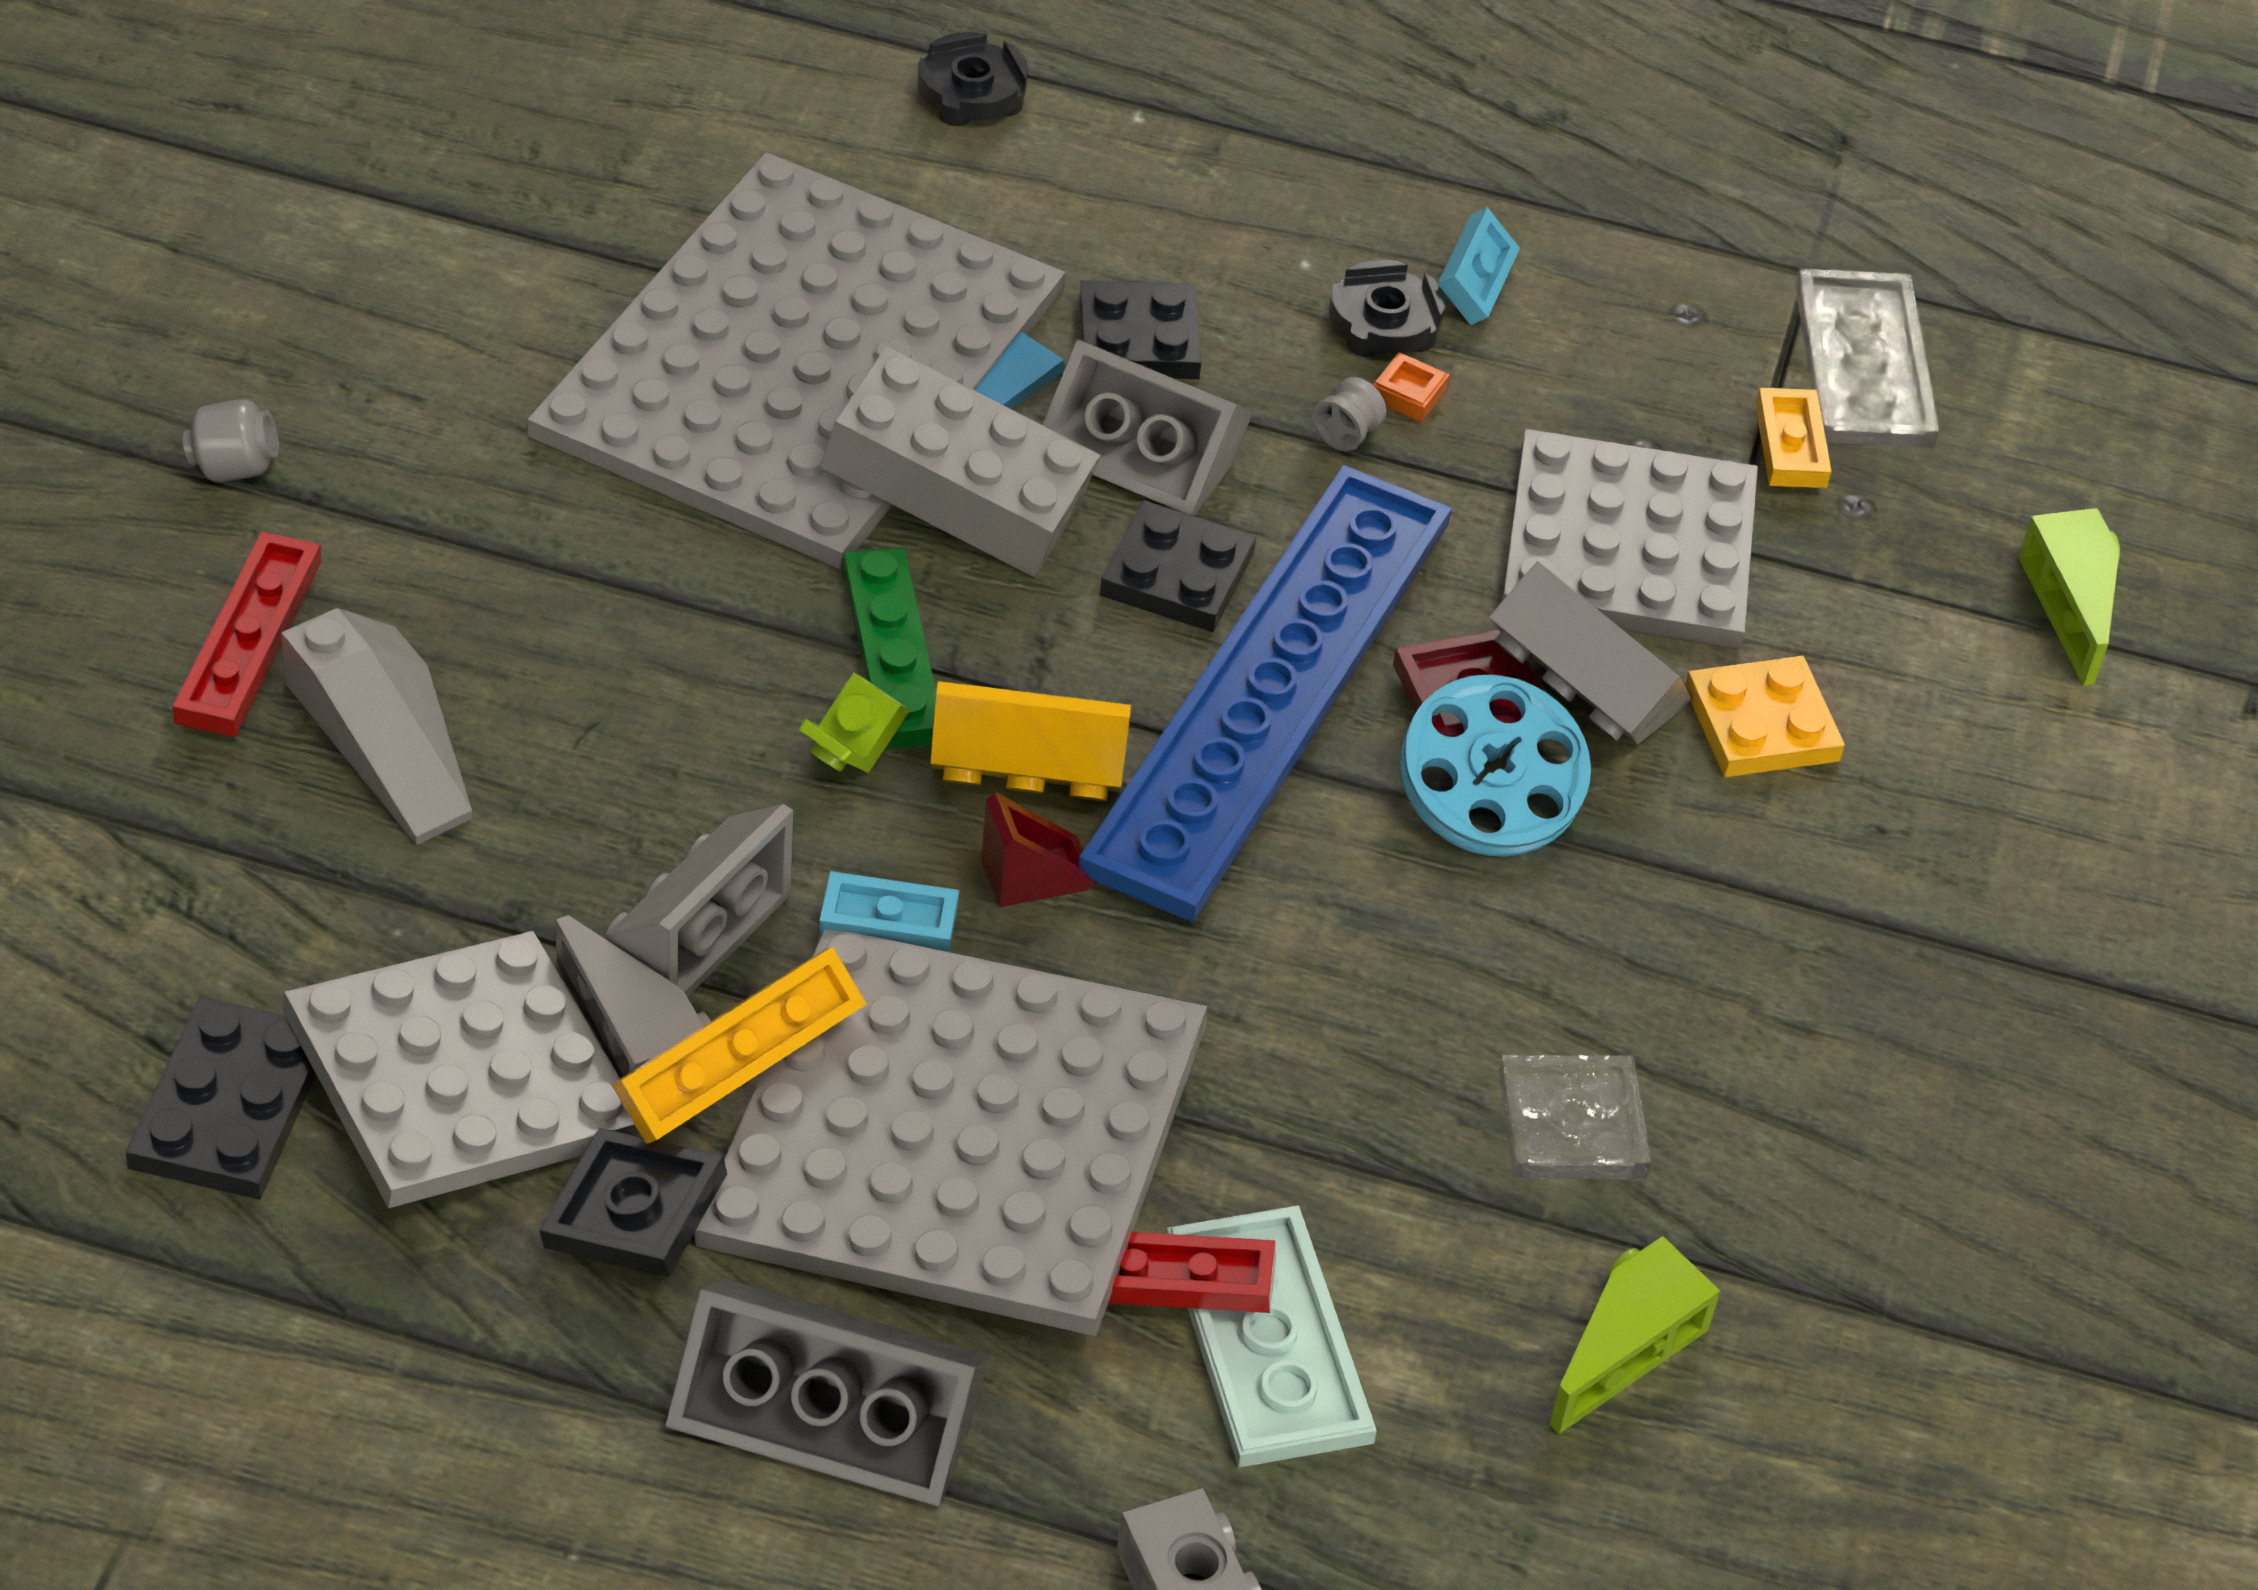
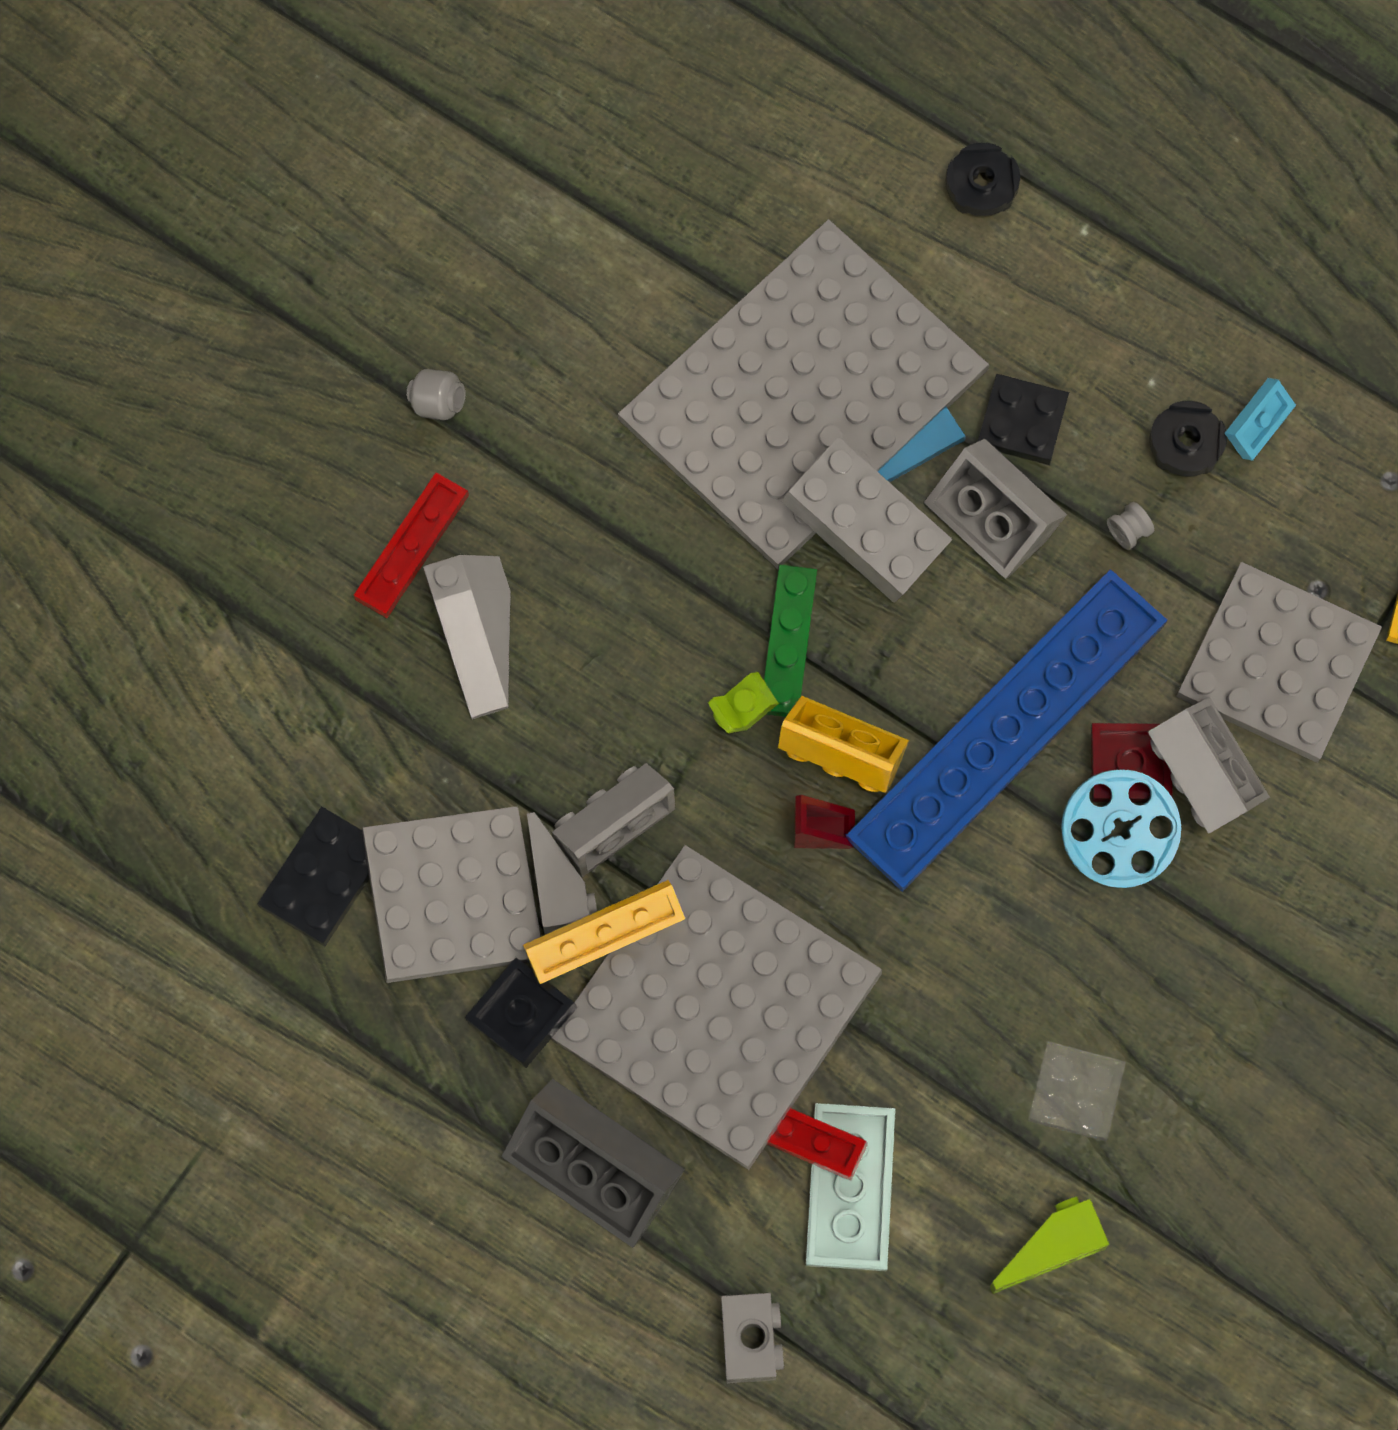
camera: 25 degrees right, 25 degrees up
medium azure plate [819,871,960,952] -> none
black plate [1100,500,1257,633] -> none
orange tile [1373,352,1450,422] -> none
yellow plate [1685,656,1845,778] -> none

